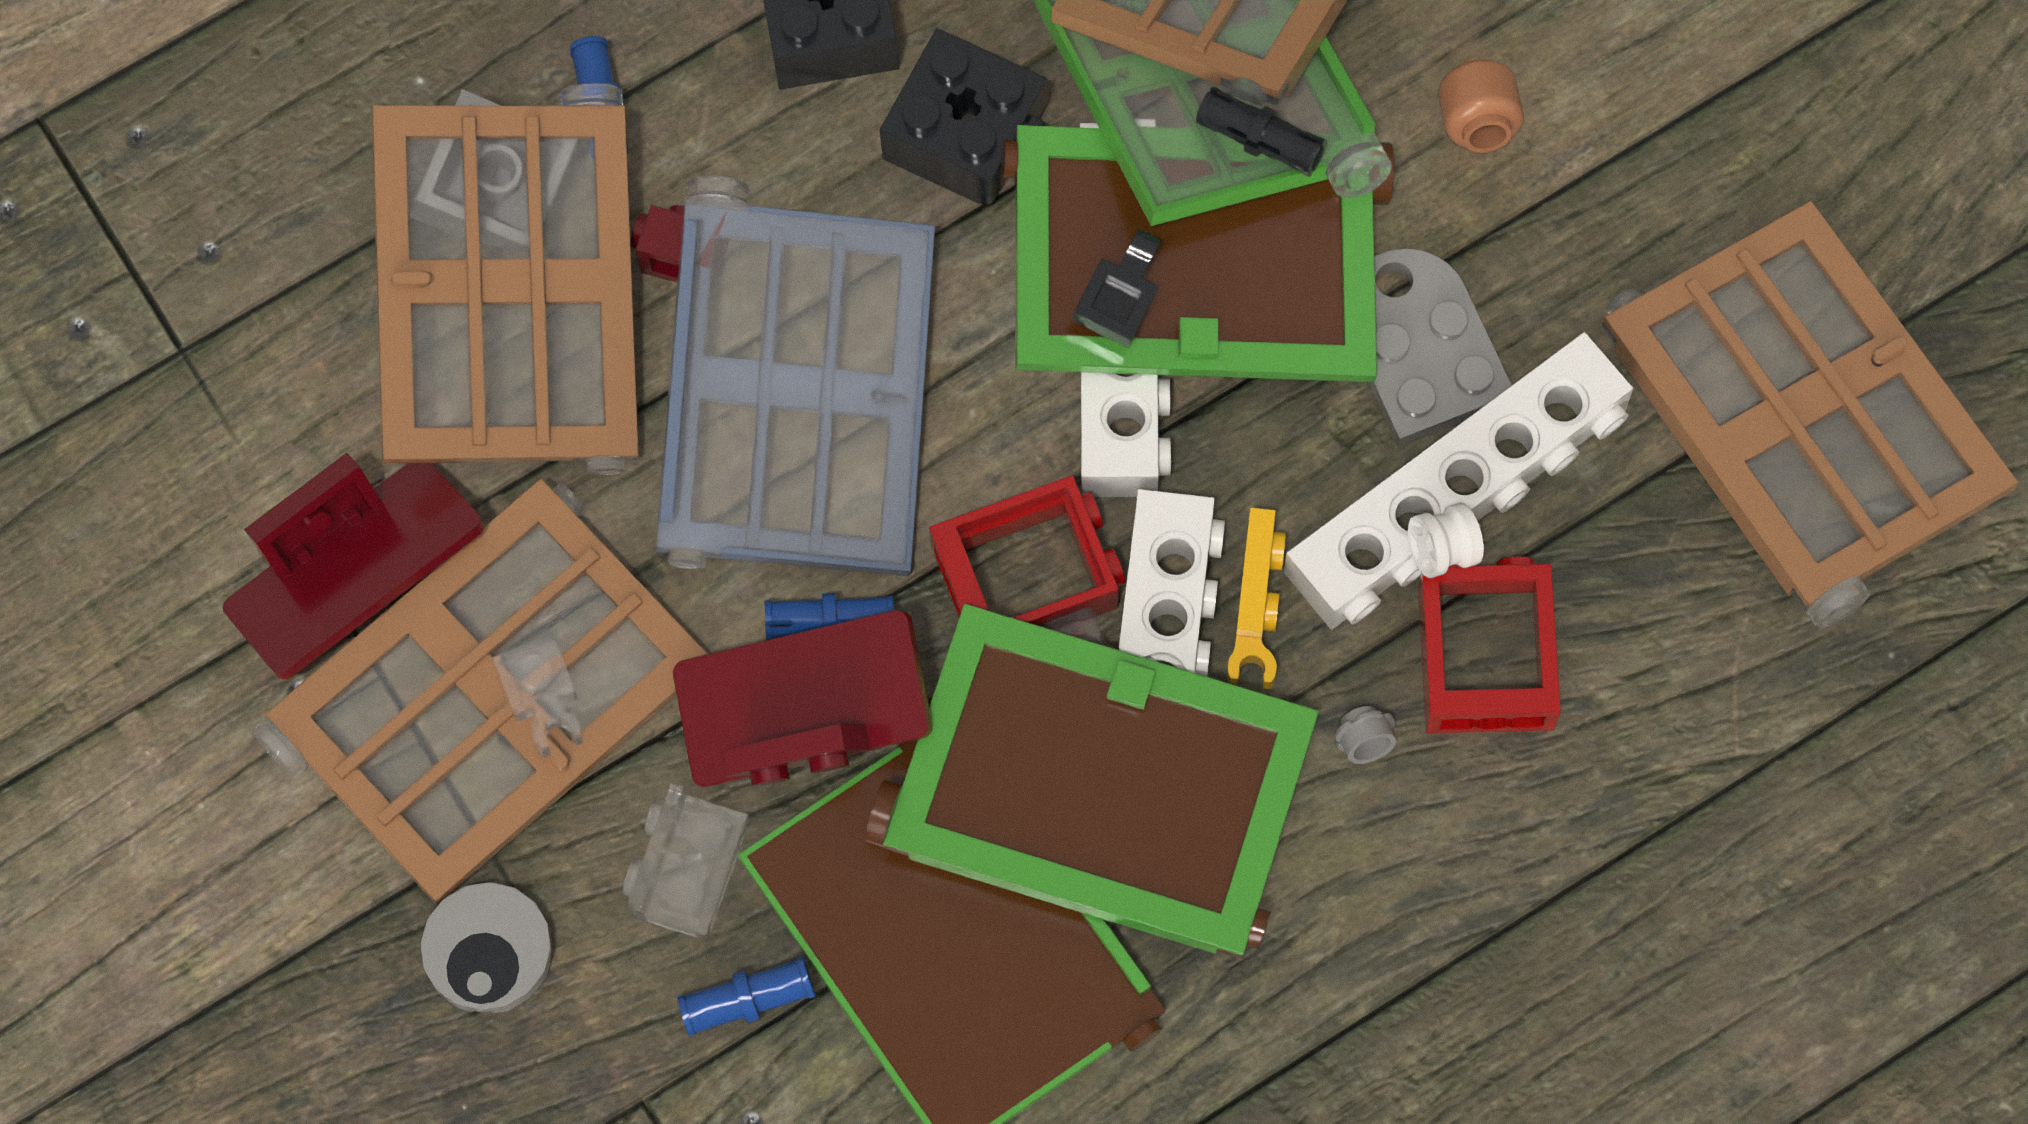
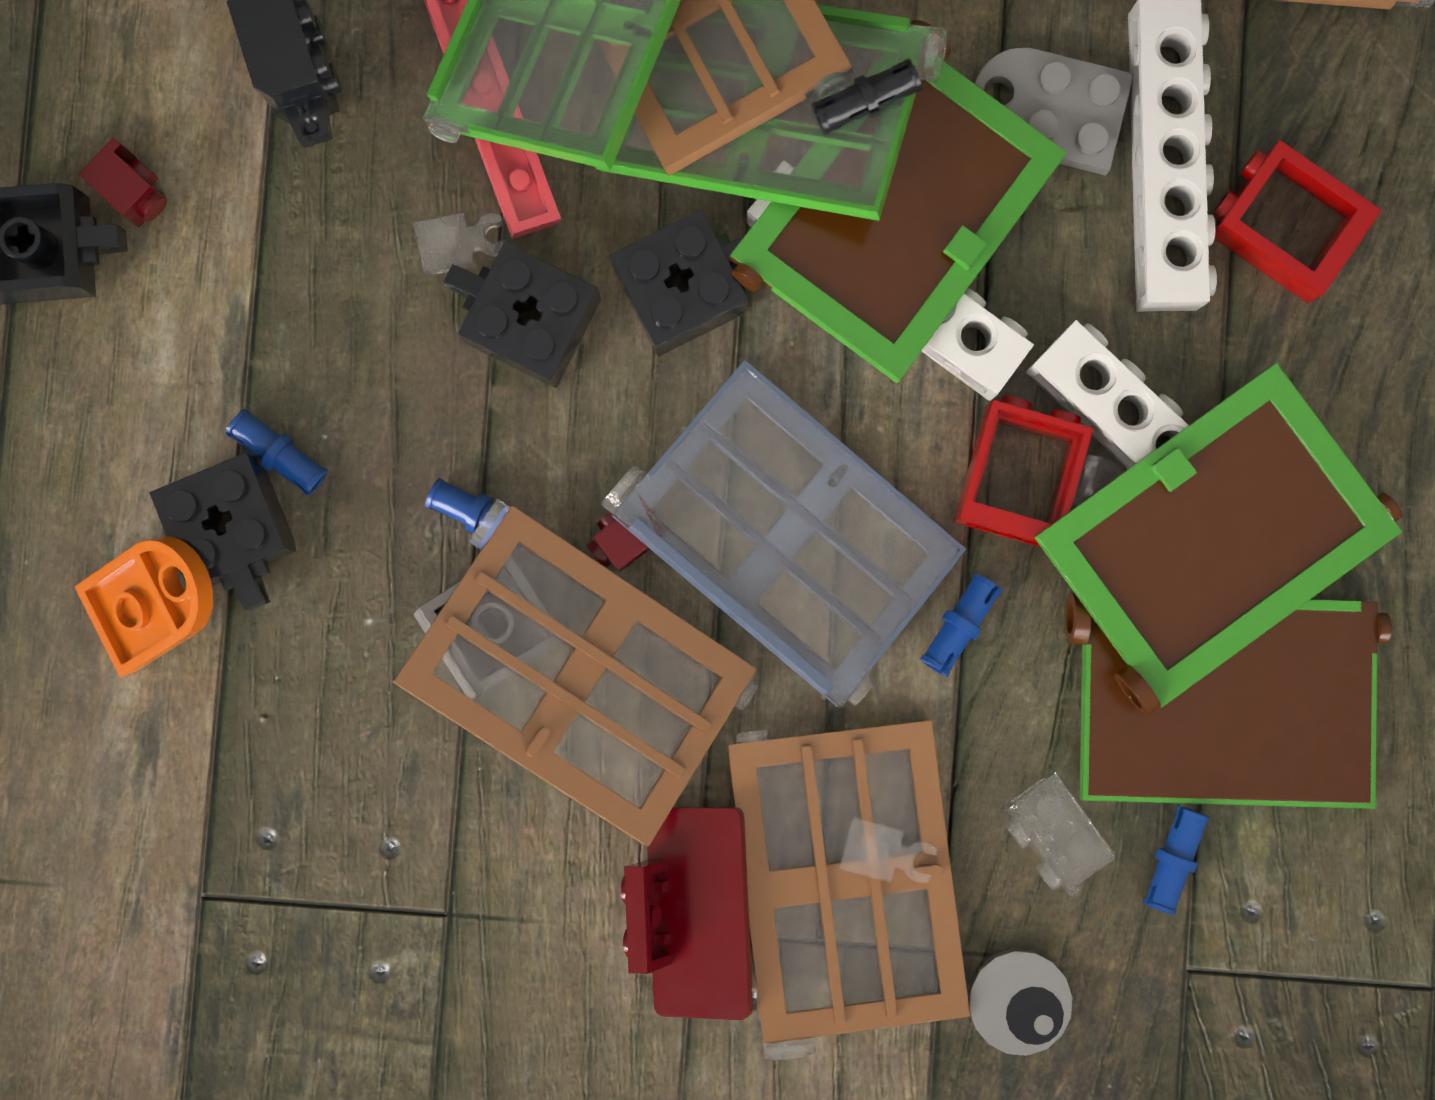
camera: 55 degrees left, 15 degrees up
dark red bracket [673,610,932,787] -> none
black plate [1071,228,1161,348] -> none
yellow plate [1227,508,1286,690] -> none
light grey plate [1335,706,1396,764] -> none
white wheel [1408,503,1484,578] -> none

